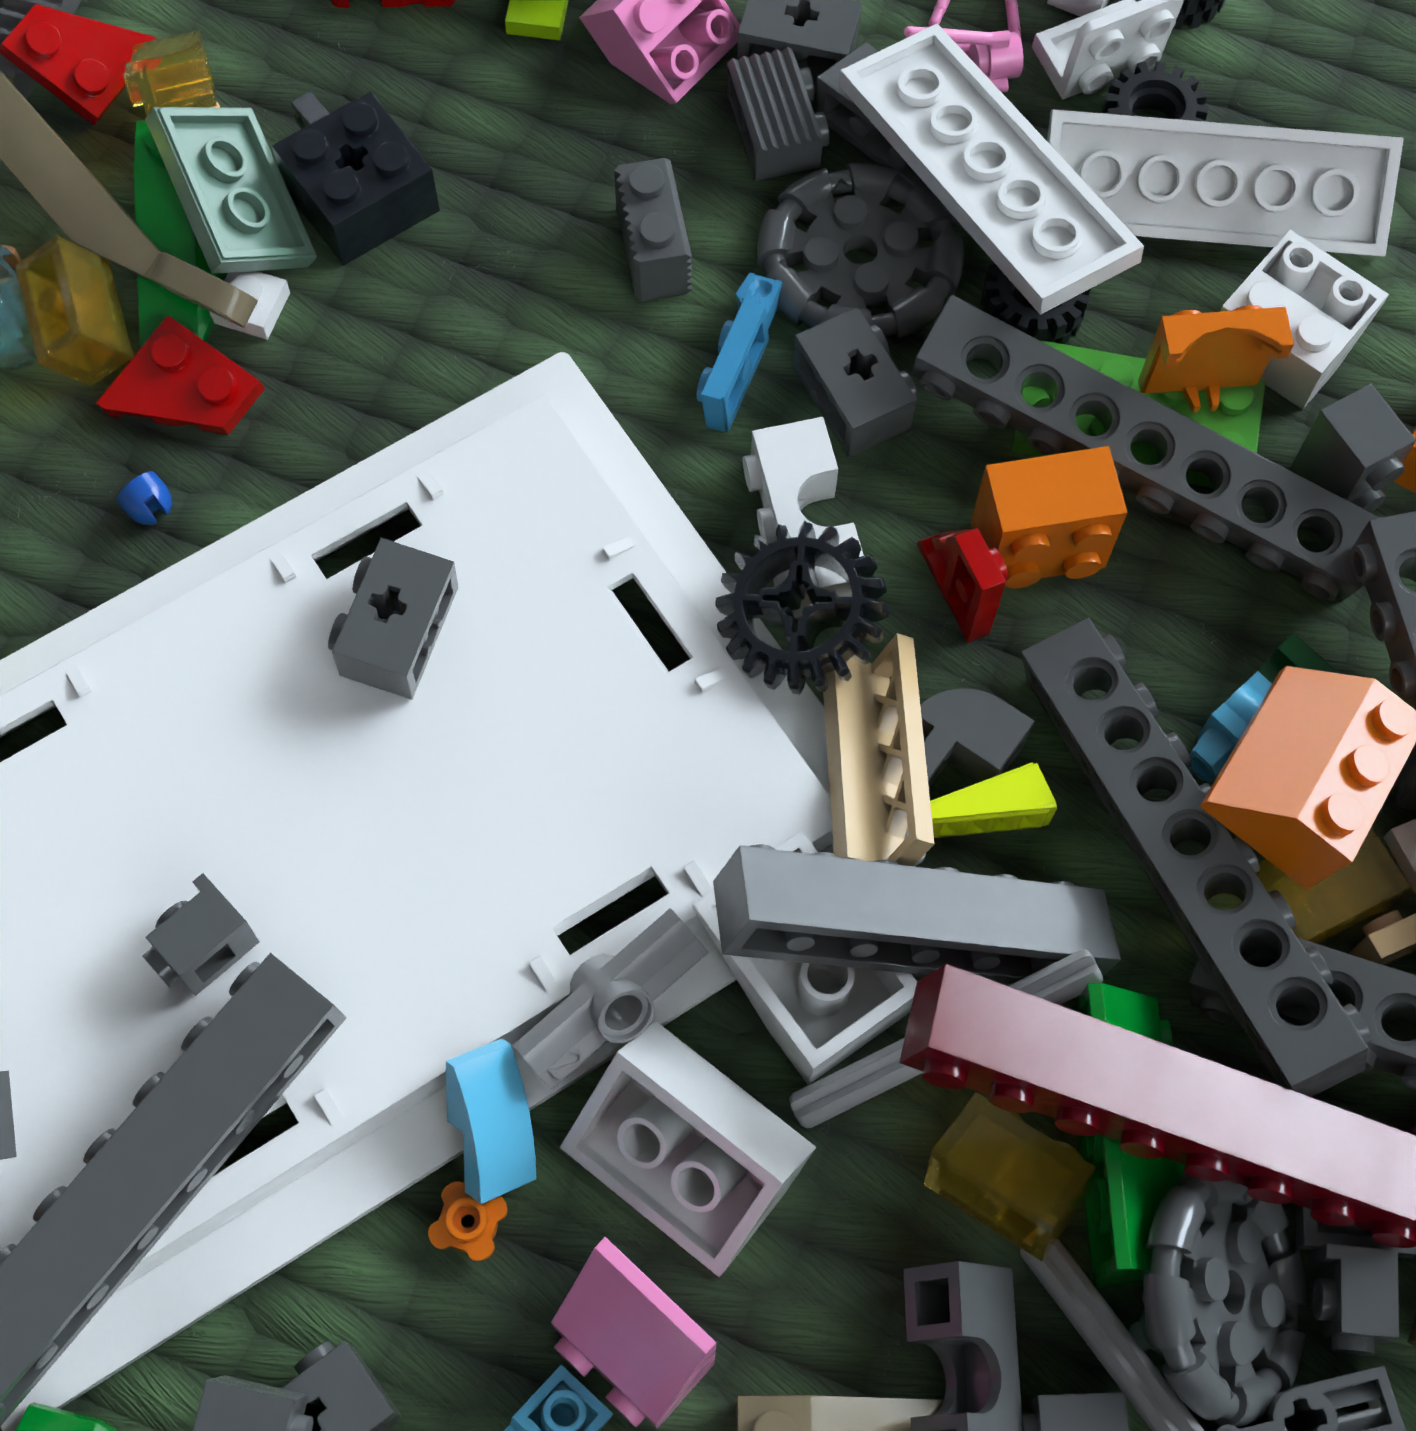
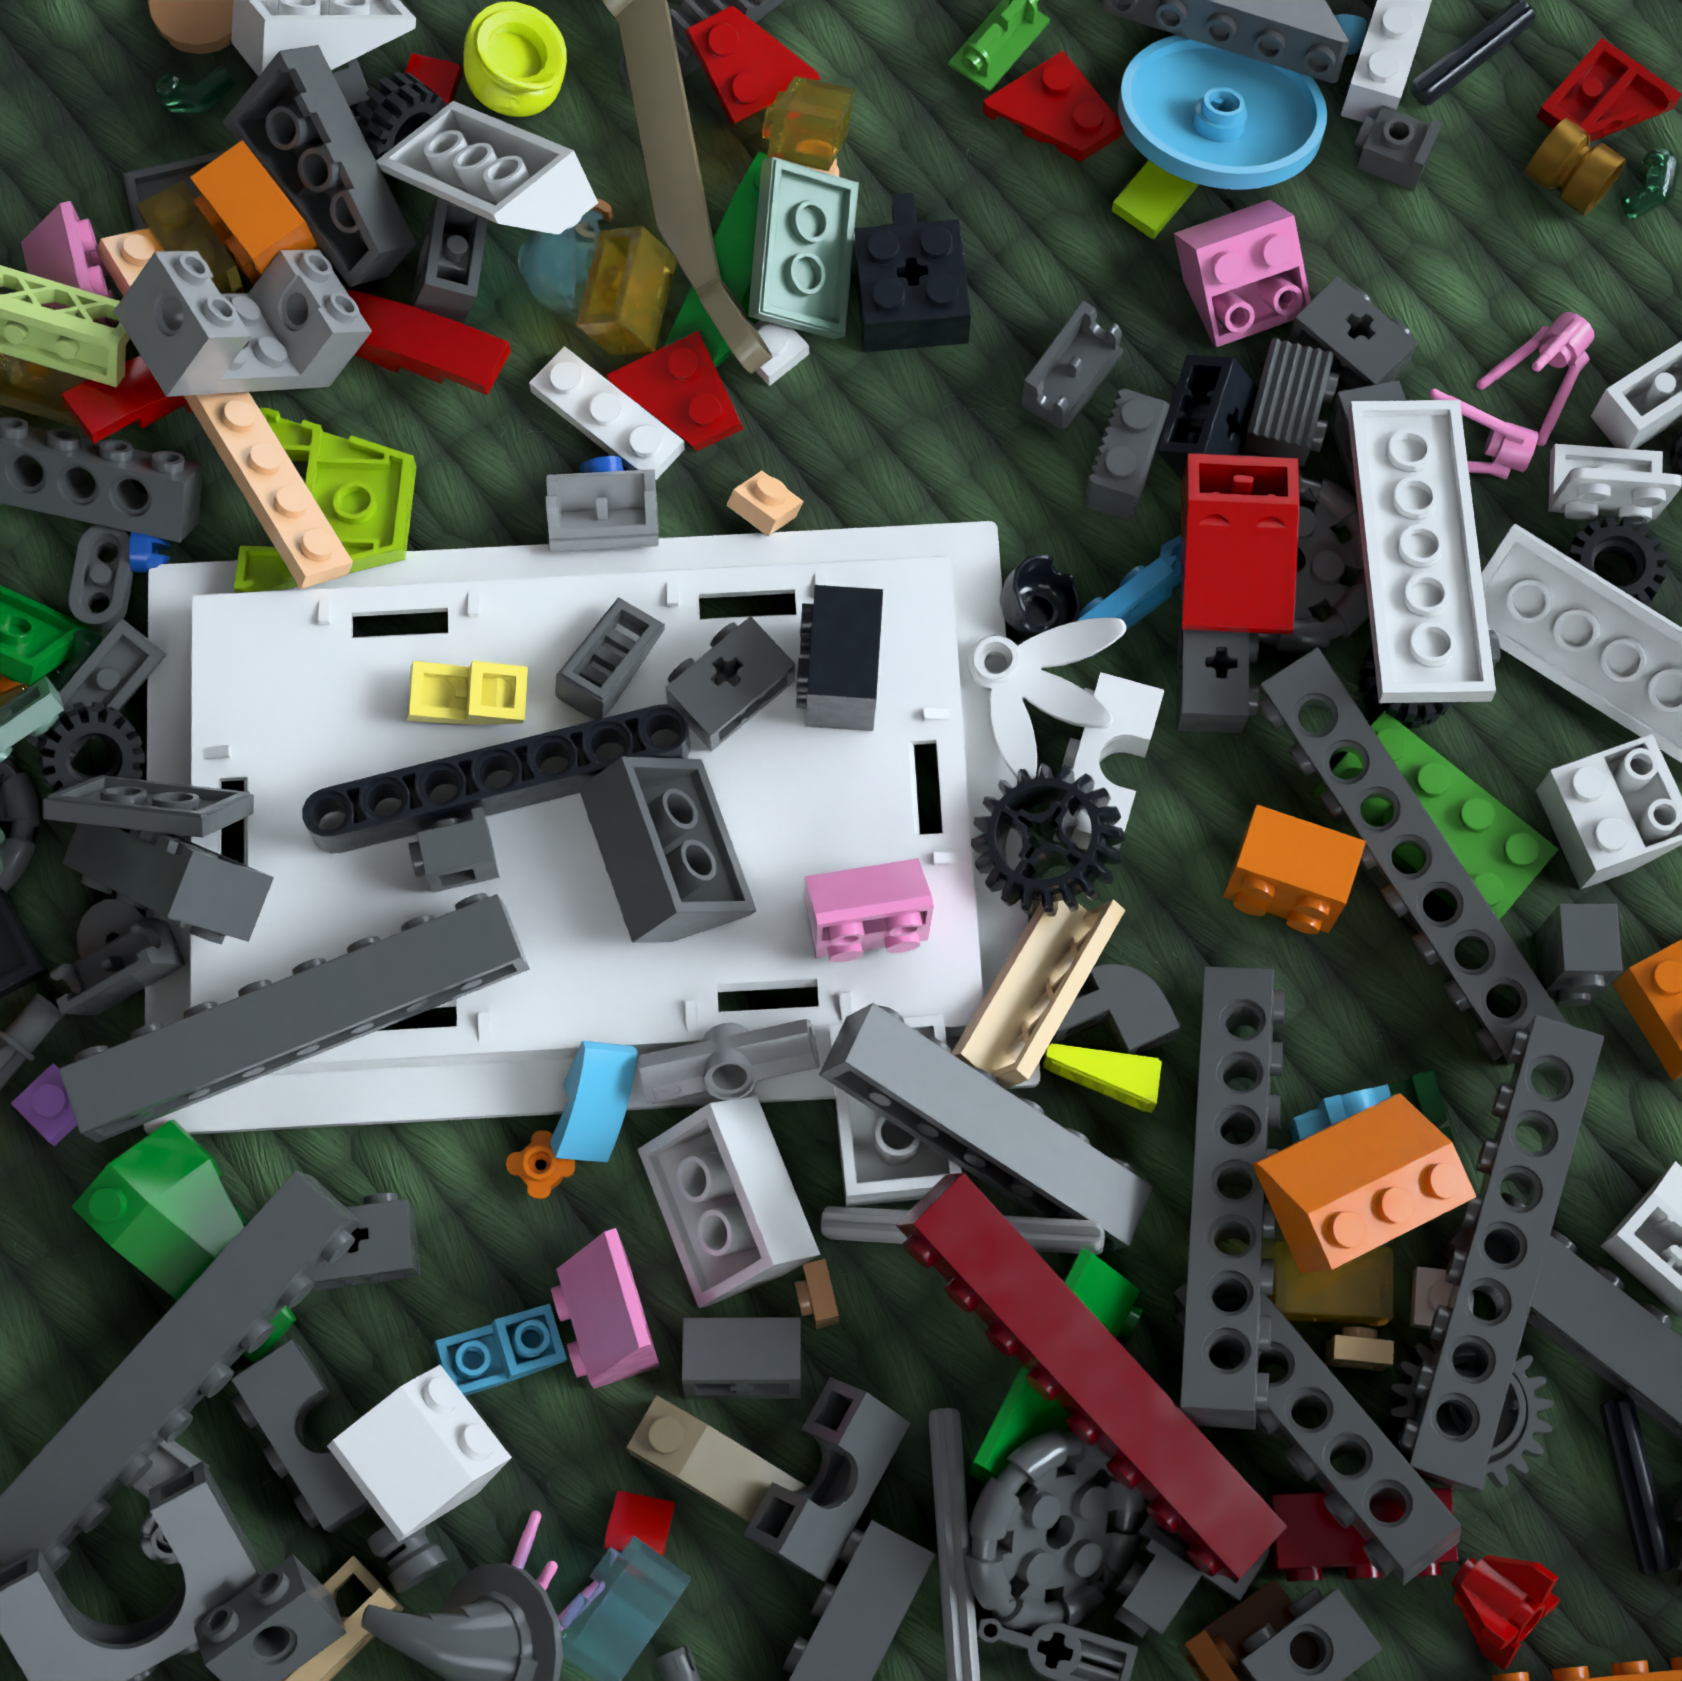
camera: 30 degrees right, 5 degrees up
red wing [917,528,1008,643] -> none
clear yellow brick [924,1092,1096,1262] -> none
orange piece [1138,305,1294,413] -> none
none -> black beam [302,704,691,853]
none -> light yellow slope [406,660,528,725]
none -> white plate [529,346,685,480]
none -> light grey hinge [546,469,659,552]
none -> dark grey slope [555,597,665,720]
none -> dark grey slope [578,757,757,943]
none -> dark grey hinge [682,1317,801,1399]
none -> light nougat plate [726,471,803,536]
none -> medium nougat plate [794,1259,839,1329]
none -> black brick [796,585,883,731]
none -> bright pink slope [804,858,934,962]
none -> white plant [968,618,1126,782]
none -> black hair [999,554,1081,639]
none -> dark grey hinge [1021,301,1124,433]
none -> black brick [1156,355,1258,480]
none -> red slope [1181,453,1299,634]

